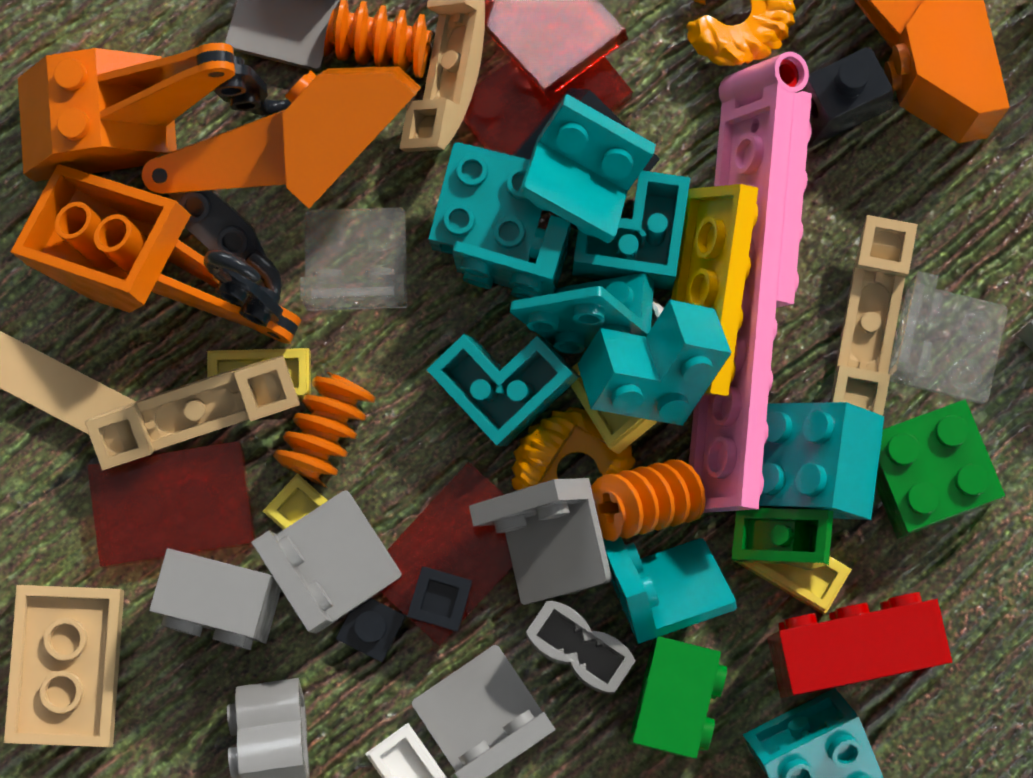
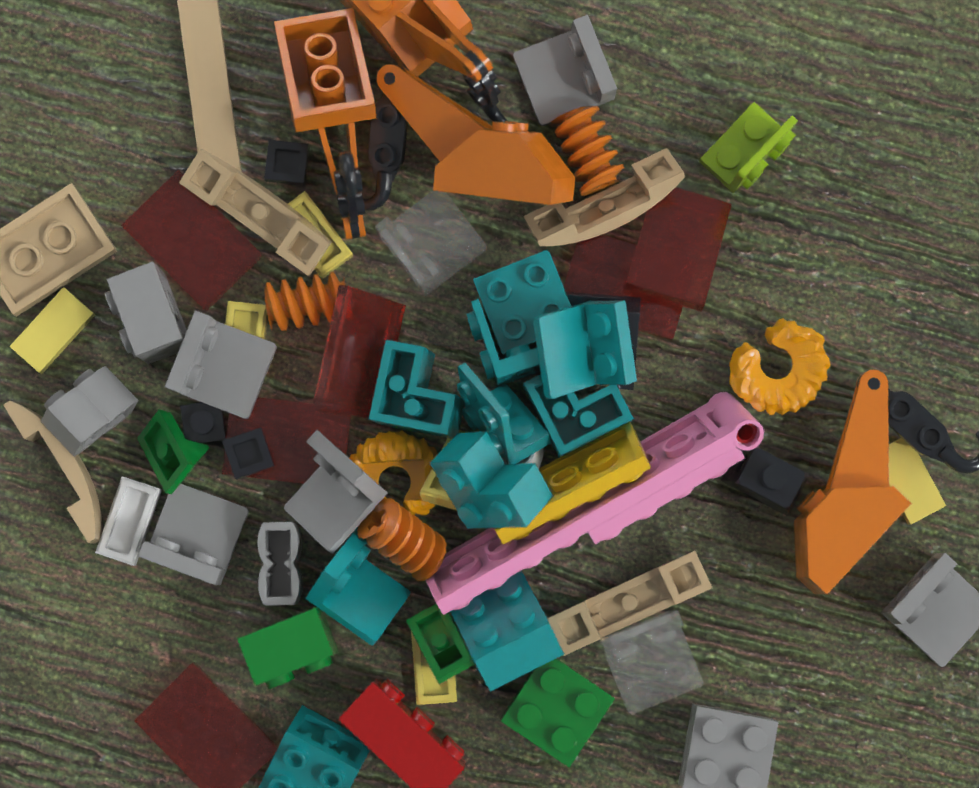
camera: 50 degrees right, 5 degrees up
none -> light yellow tile [9,287,95,374]
none -> green slope [137,409,210,495]
none -> black plate [264,140,310,186]
none -> clear red tile [312,285,406,421]

